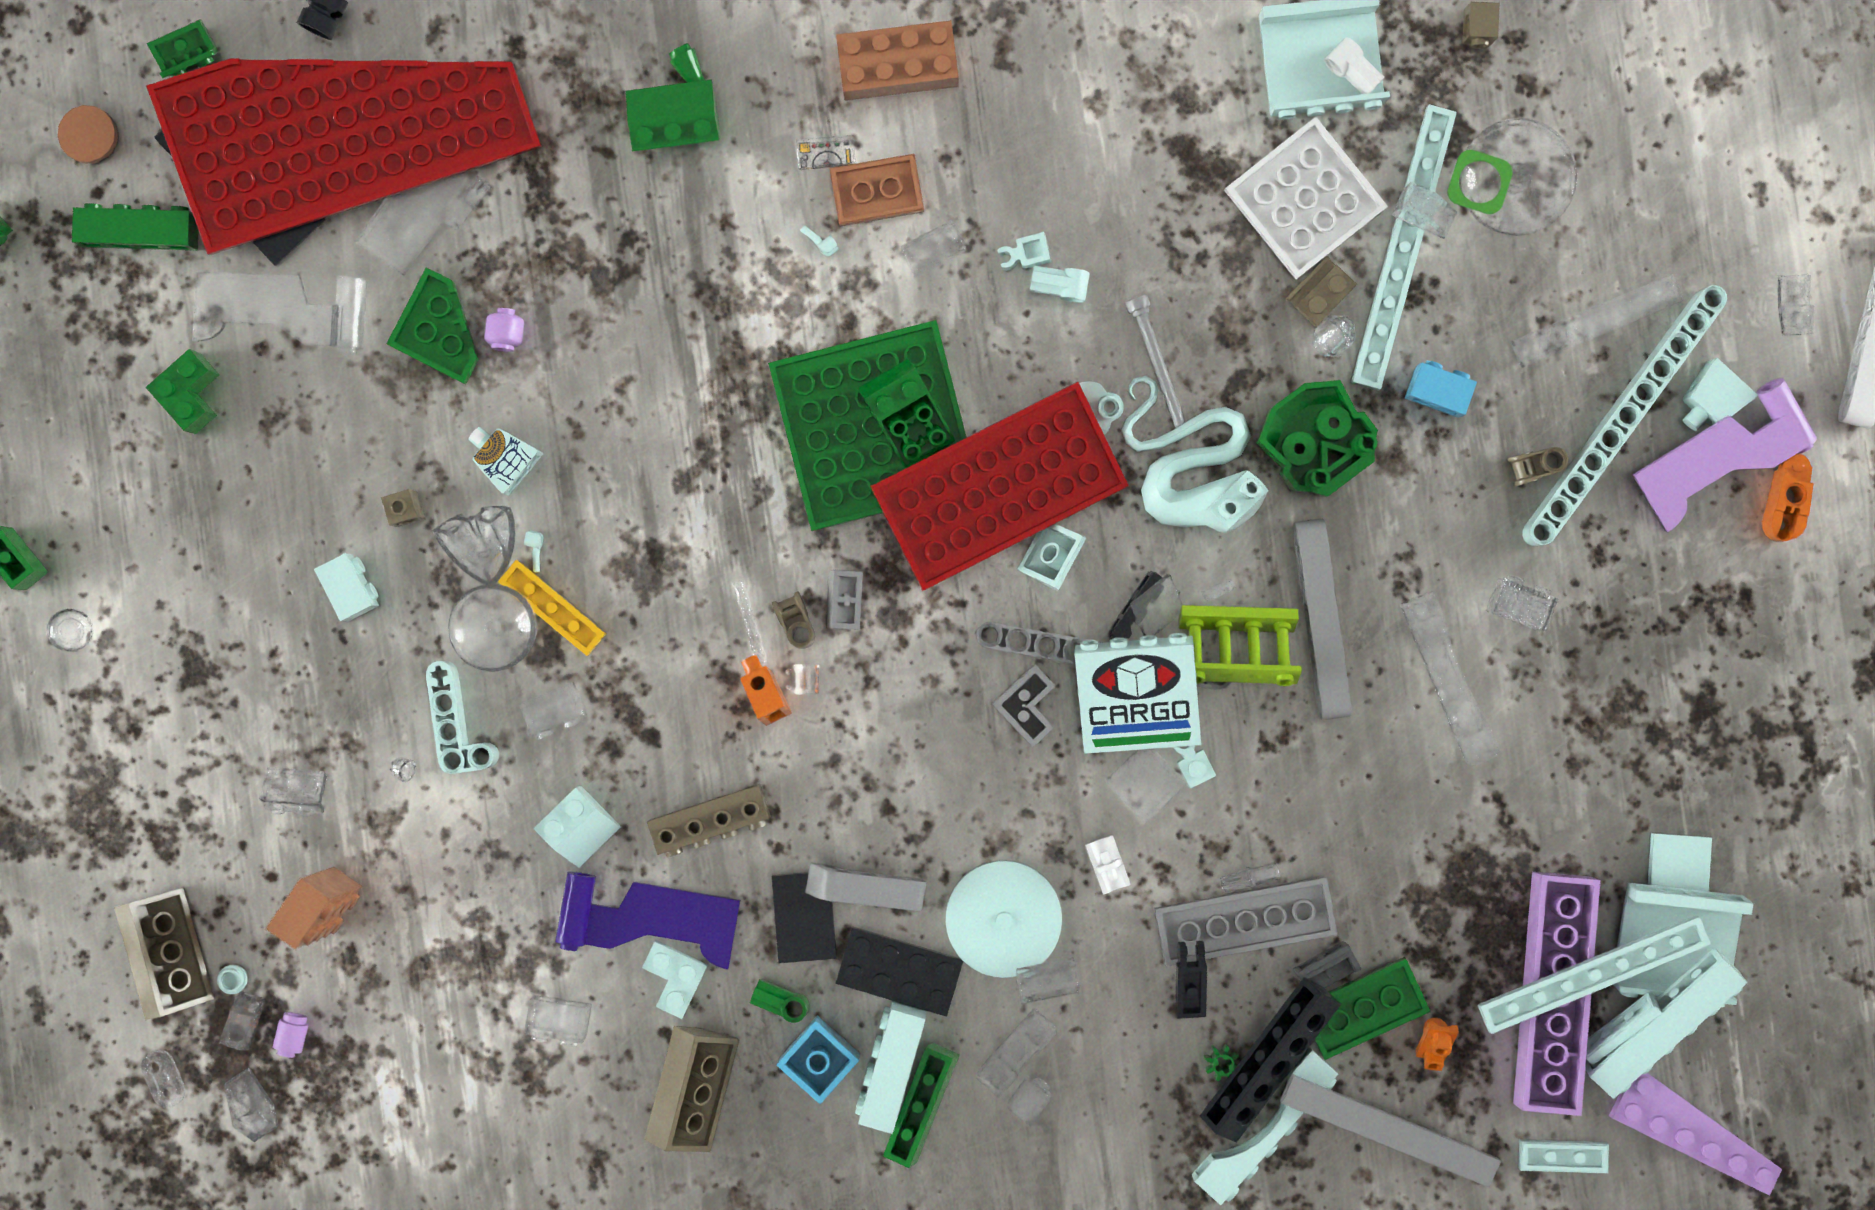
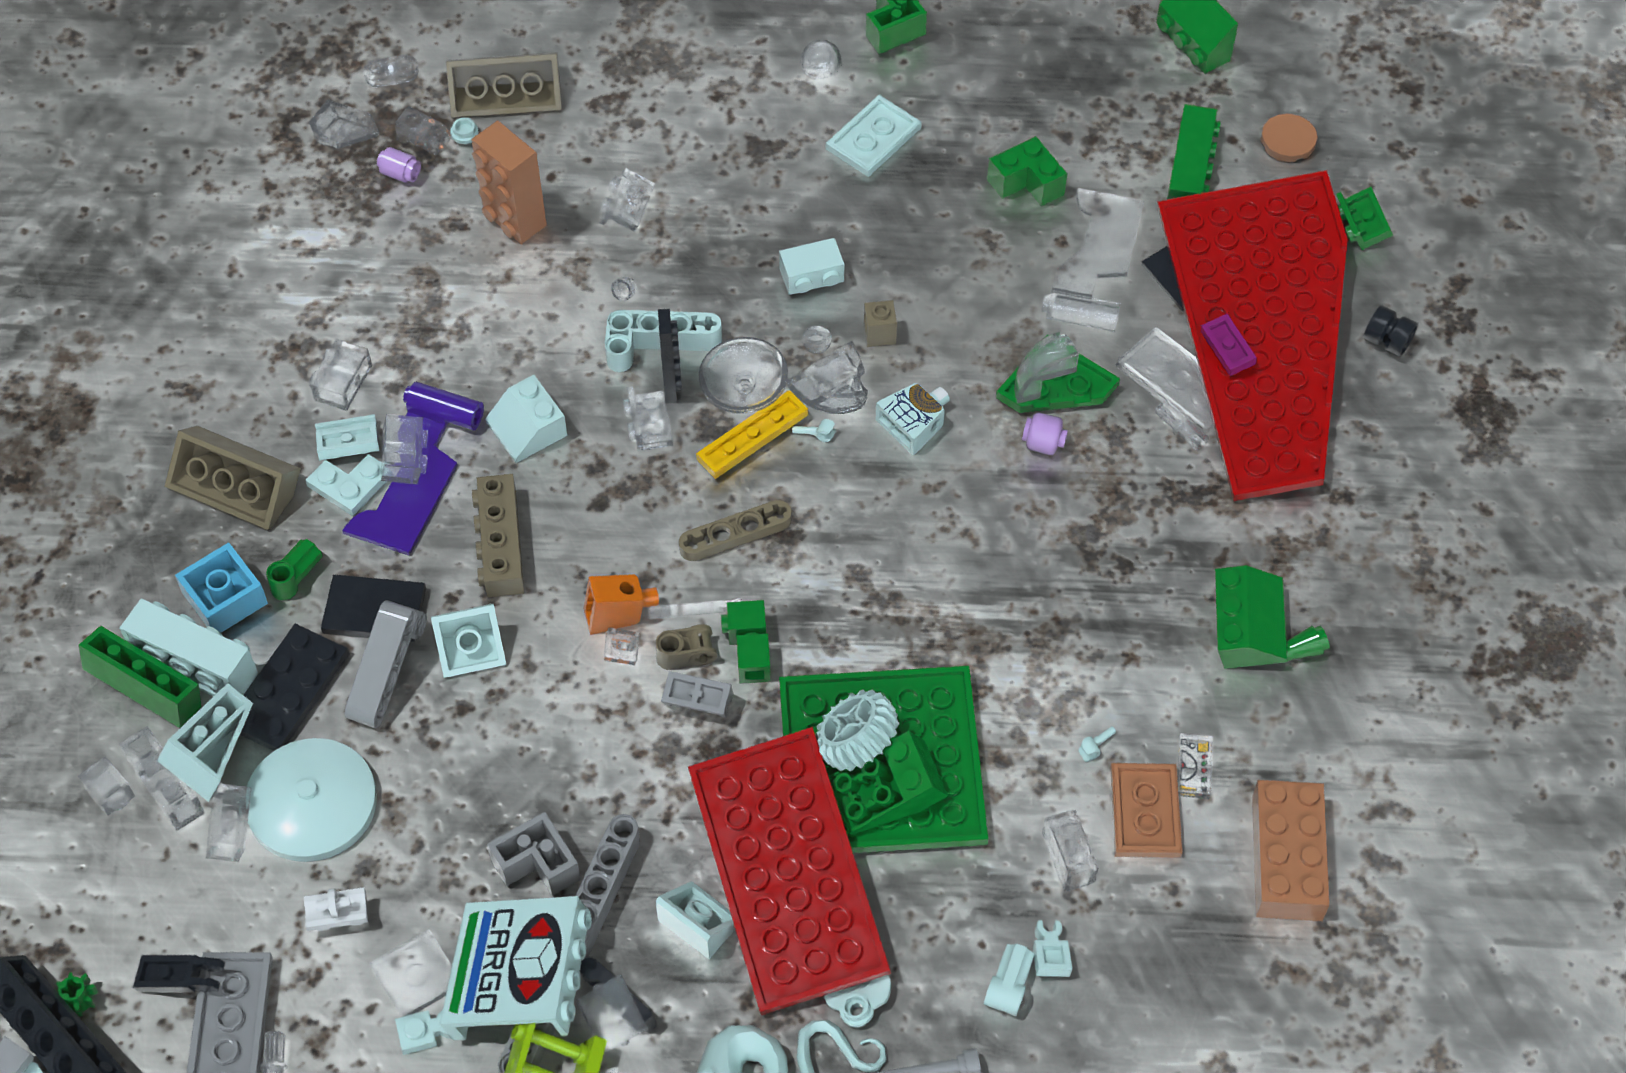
camera: 100 degrees right, 30 degrees down
none -> light aqua wedge [157,683,253,802]
none -> light aqua plate [315,414,380,461]
none -> clear brick [381,414,428,484]
none -> light aqua slope [431,603,506,678]
none -> black wing [658,309,682,404]
none -> dark tan beam [679,500,792,561]
none -> green brick [721,600,766,645]
none -> green brick [736,632,771,684]
none -> clear plate [802,326,832,354]
none -> light aqua gear [815,689,899,771]
none -> light aqua tile [826,95,921,177]
none -> clear brick [1014,332,1079,404]
none -> magenta plate [1201,314,1257,376]

